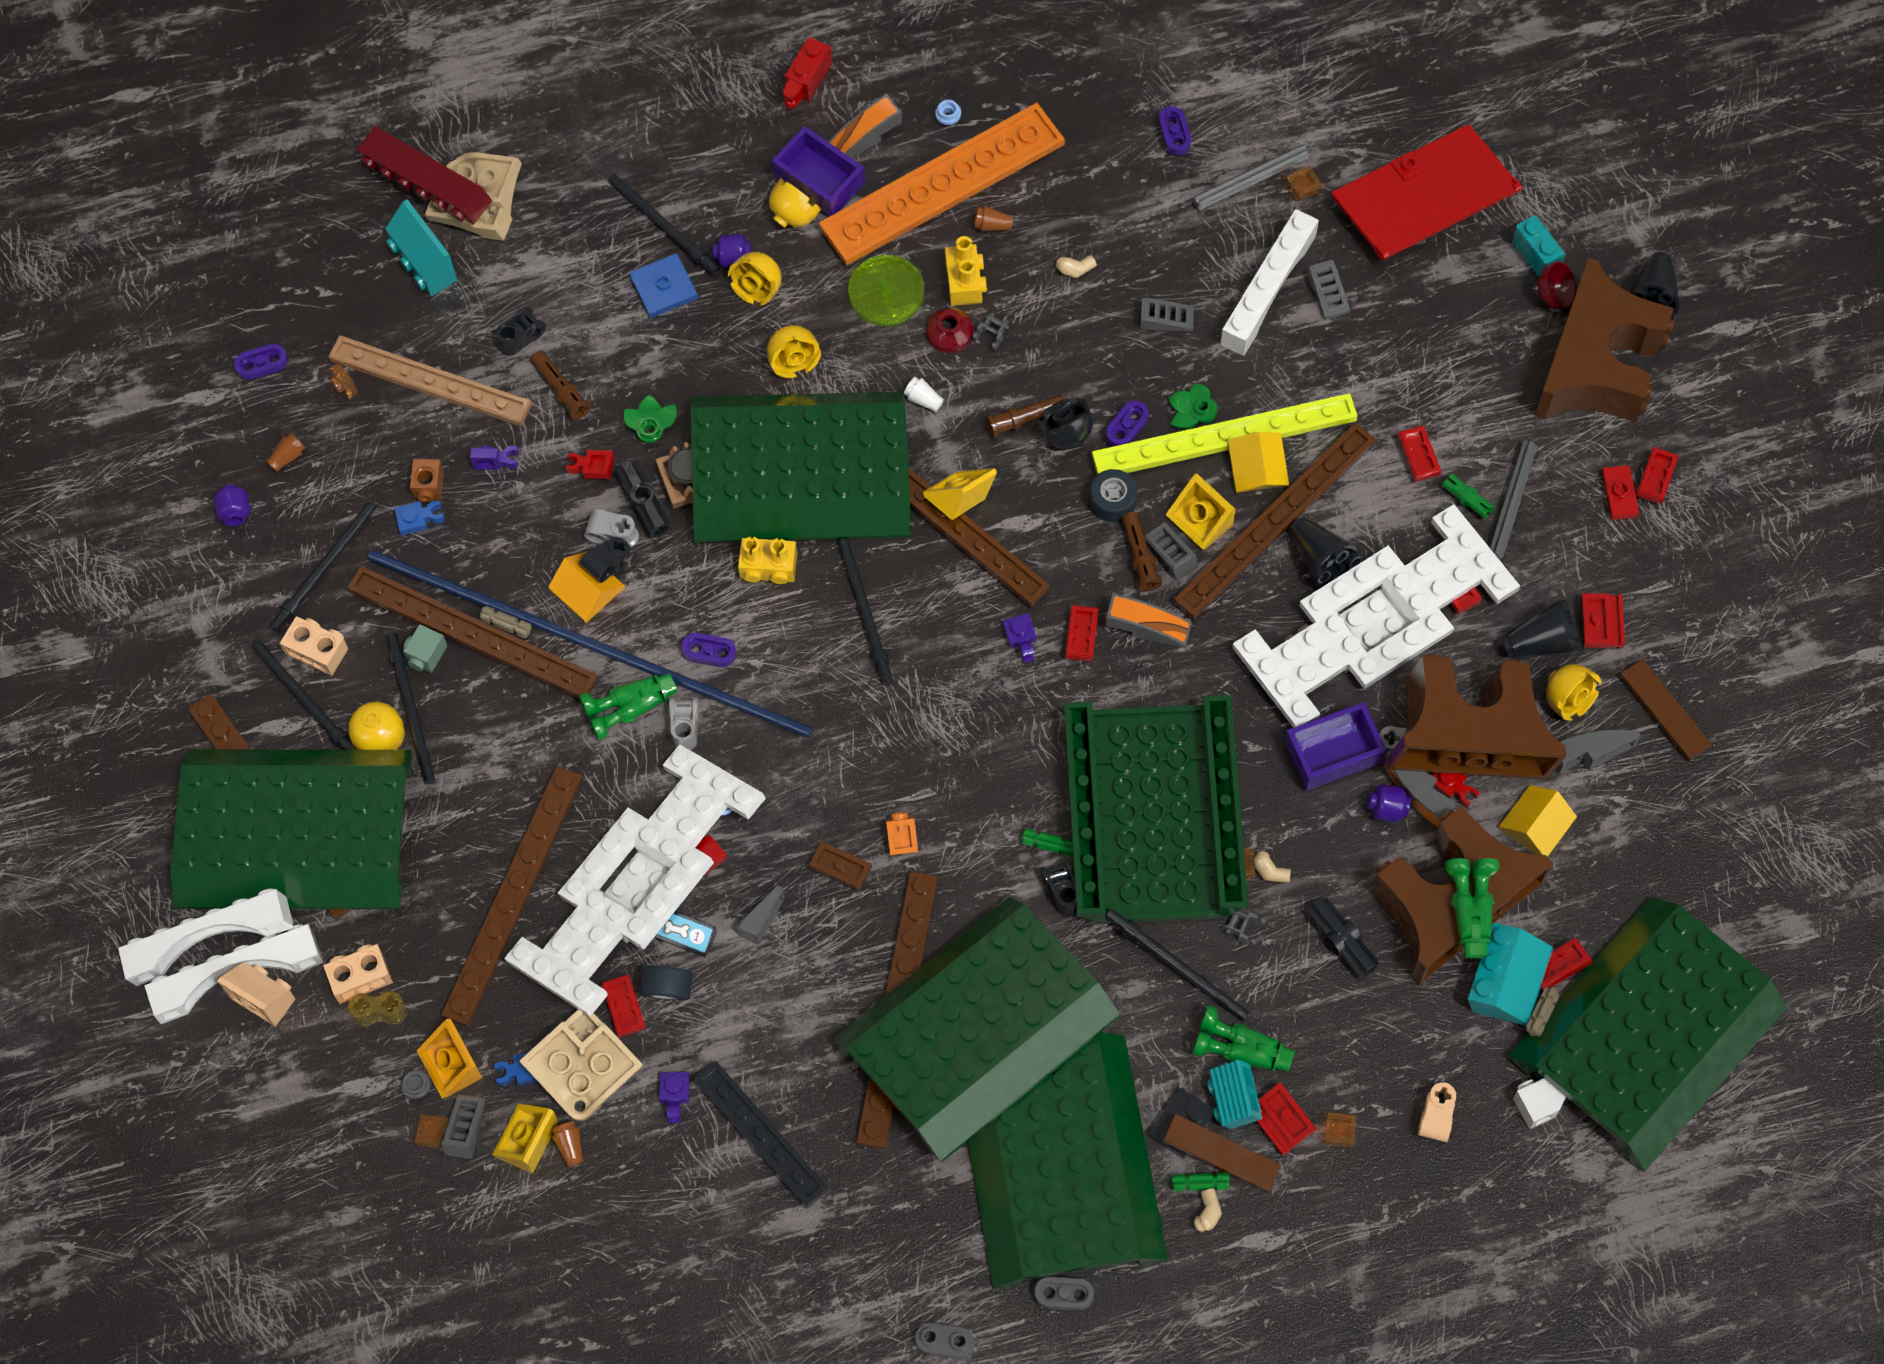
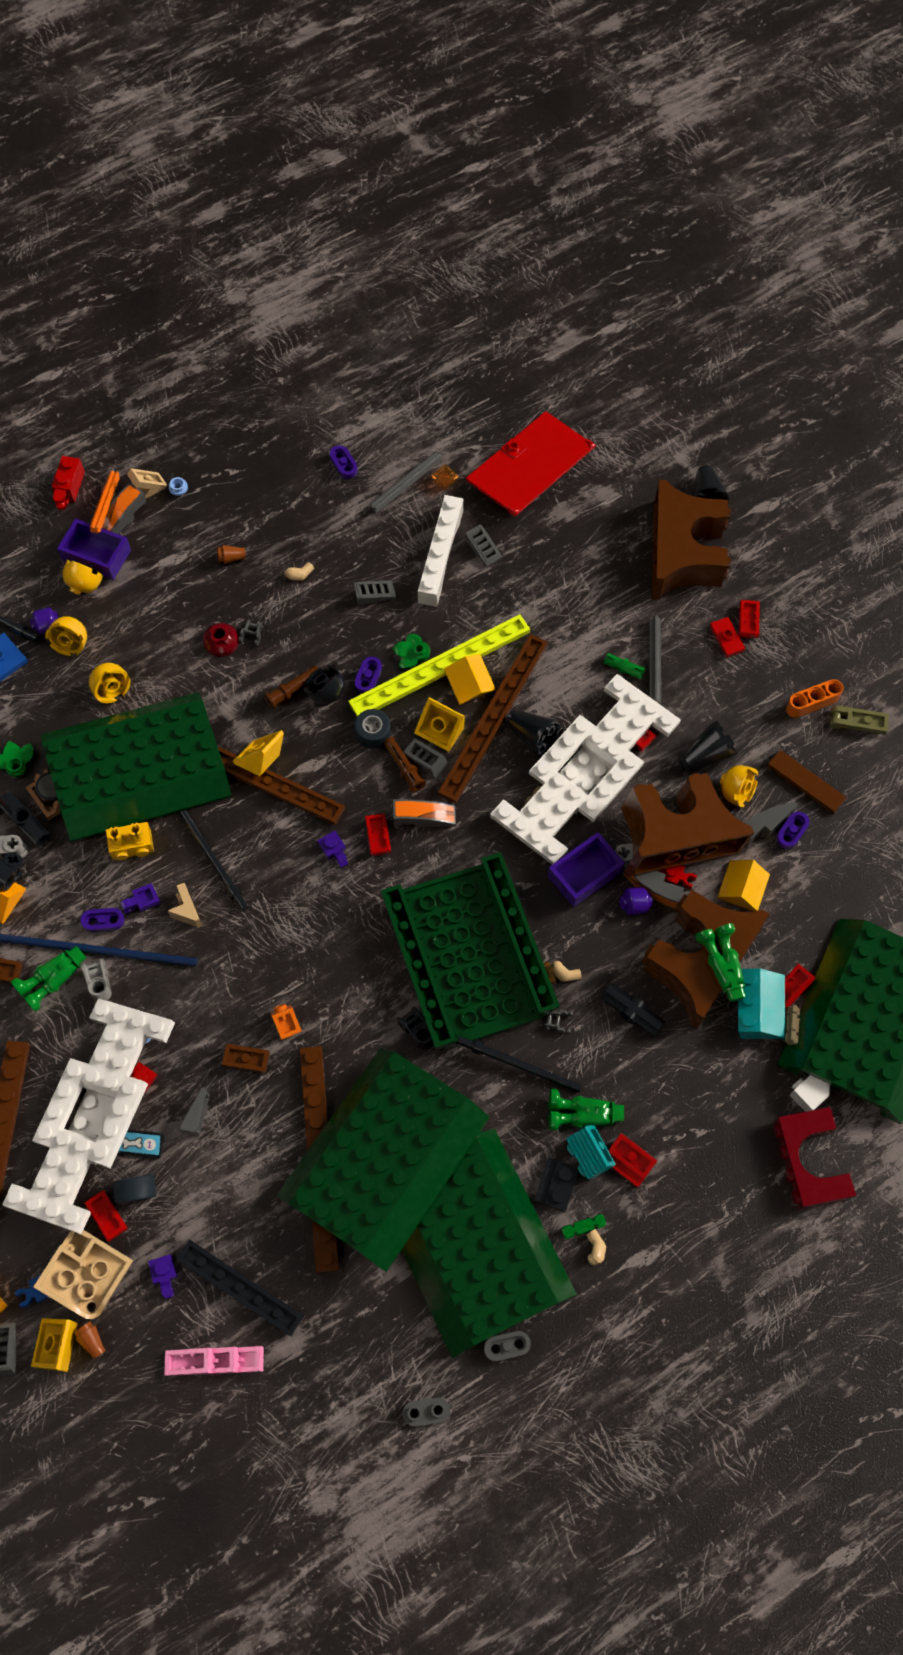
camera: 20 degrees left, 0 degrees up
orange plate [819,103,1065,266] -> none
clear neon green piece [848,255,924,326] -> none
white cone [903,377,944,413] -> none
yellow brick [945,236,987,306] -> none
green axle [1022,828,1073,856] -> none
reddish brown tile [1162,1114,1281,1193] -> none
clear orange plate [1324,1113,1357,1147] -> none
red plate [1397,425,1442,482] -> none
light nougat piece [1418,1083,1456,1142] -> none
teal brick [1512,215,1566,276] -> none
dark red piece [1536,261,1576,309] -> none
red plate [1581,593,1625,648] -> none
none -> orange axle [90,471,119,534]
none -> dark purple plate [120,883,160,914]
none -> tan slope [127,468,167,498]
none -> bright pink slope [165,1346,264,1376]
none -> tan slope [168,883,202,928]
none -> dark red arch [773,1107,856,1210]
none -> dark purple plate [777,811,809,849]
none -> orange beam [786,679,844,718]
none -> olive plate [830,705,889,735]

